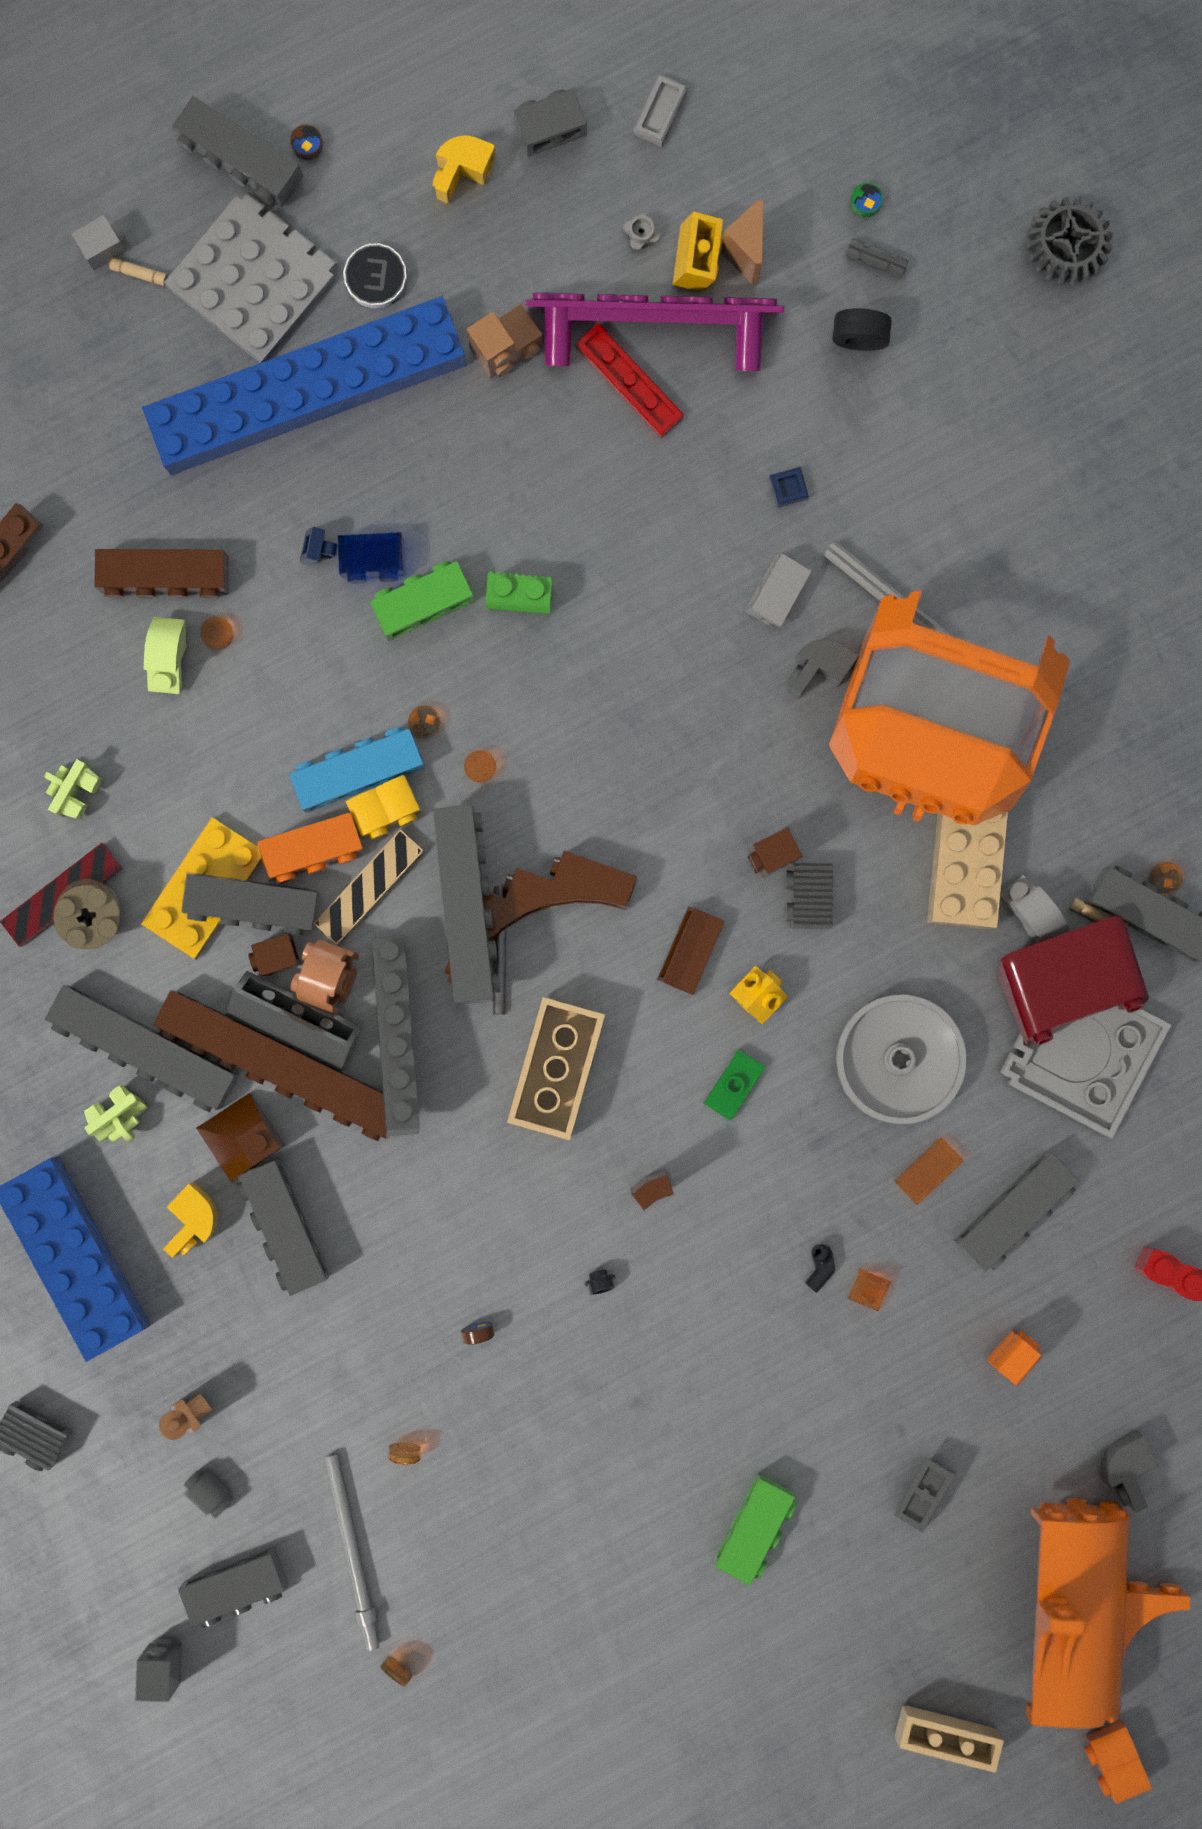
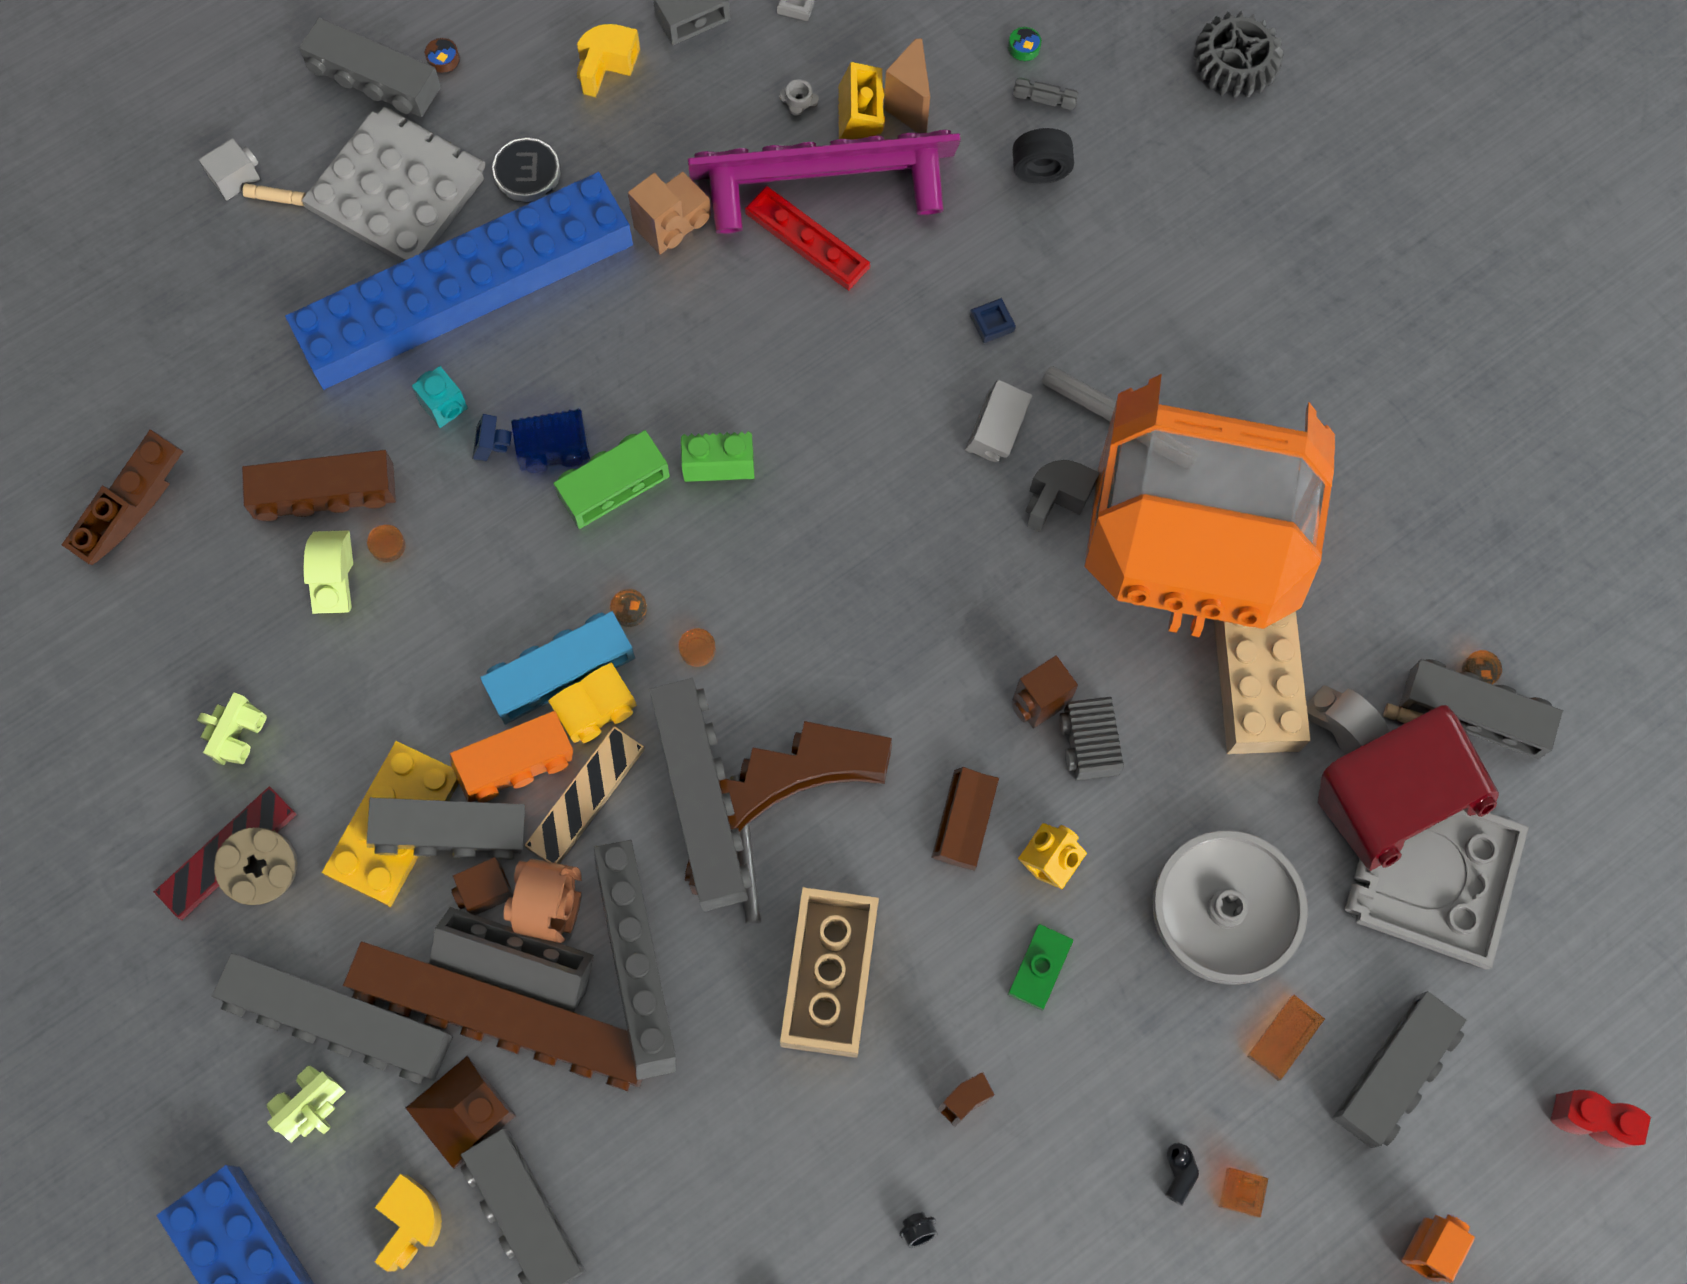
camera: 10 degrees left, 15 degrees down
none -> teal brick [412,366,468,428]

